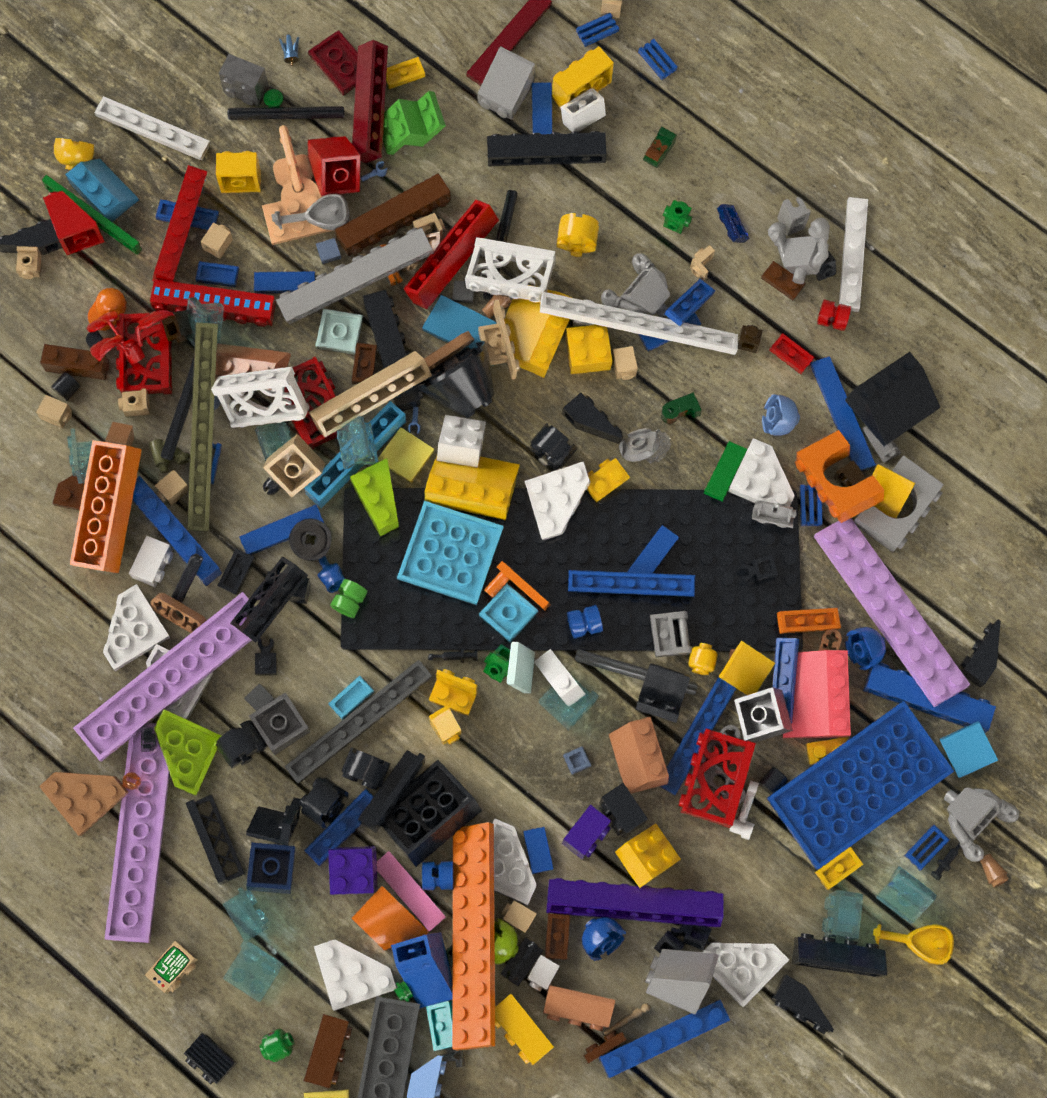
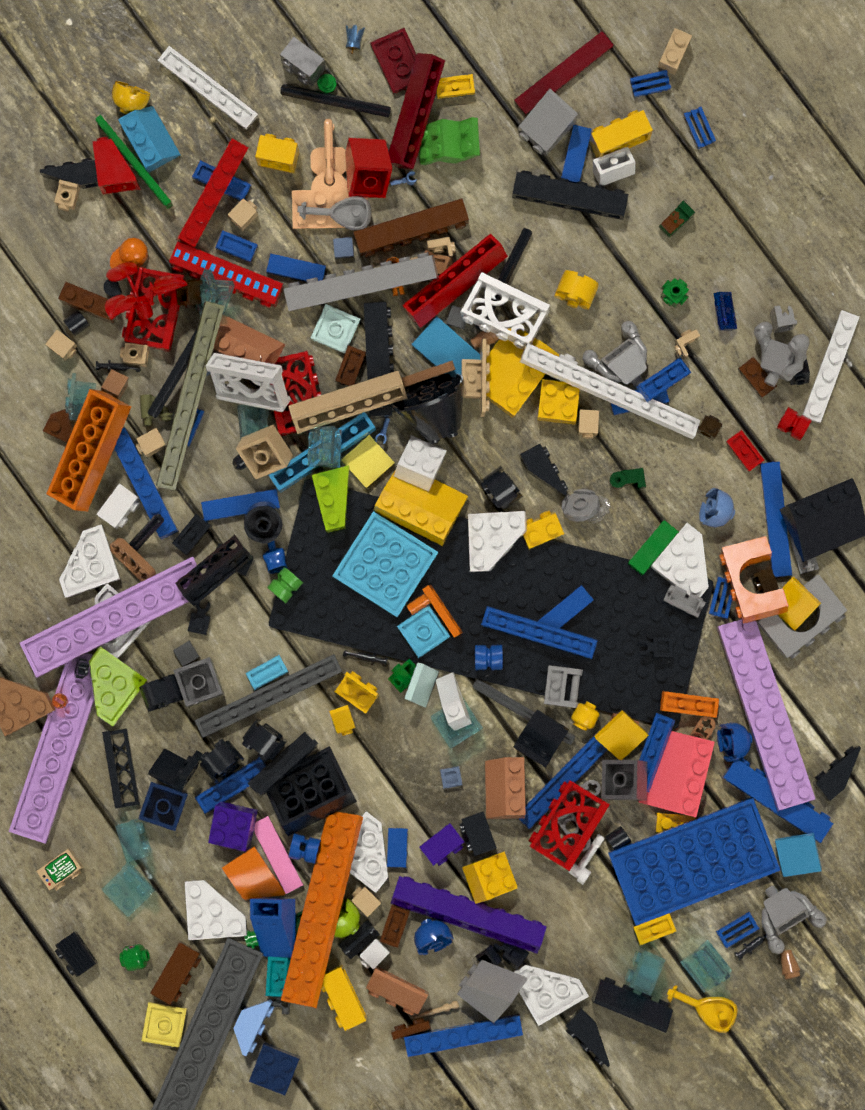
camera: 20 degrees right, 10 degrees up
none -> black piece [95,360,141,373]

